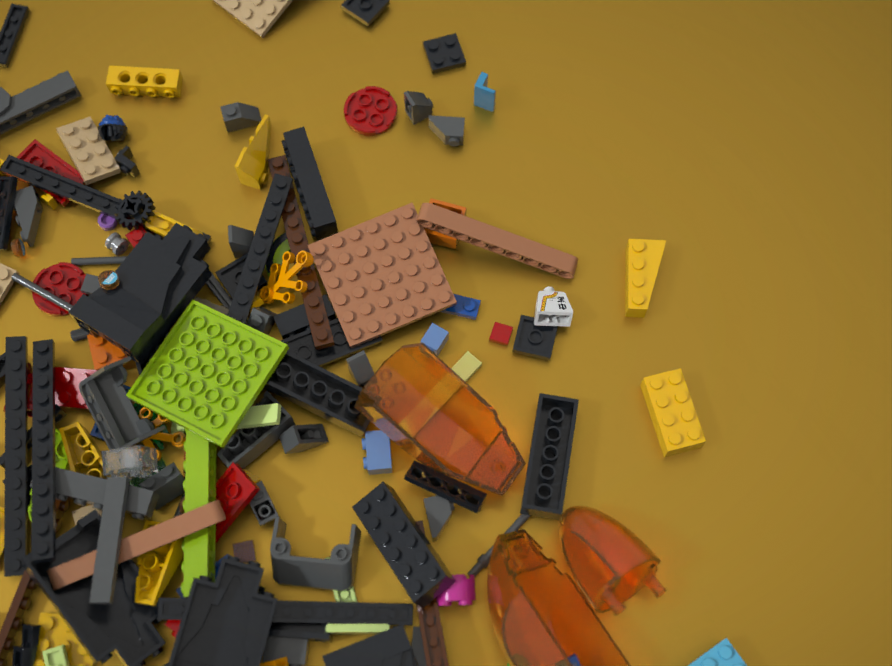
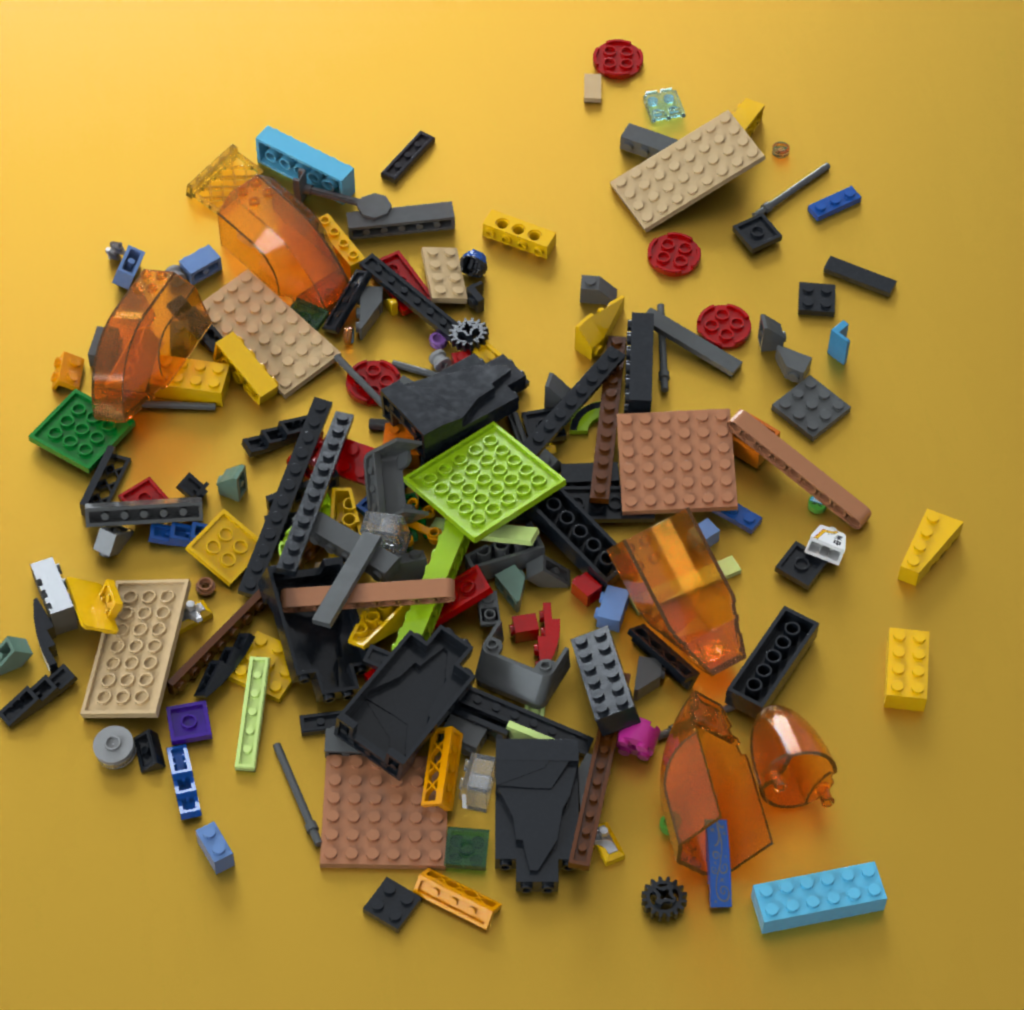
camera: 20 degrees right, 15 degrees down
clear orange tile [98,270,119,290] -> none
light orange plant [259,250,314,304] -> none
dark grey slope [346,350,377,390] -> none
red tile [489,322,513,346] -> none
none -> sand green slope [495,564,526,613]
none -> red brick [509,613,539,644]
none -> red slope [534,602,560,666]
none -> red brick [571,571,602,607]
none -> dark grey tile [646,307,742,377]
none -> red tile [647,232,701,277]
none -> dark grey bar [657,303,670,393]
none -> dark grey plate [771,375,851,442]
none -> bright green tile [808,496,827,514]
none -> black tile [823,256,897,297]

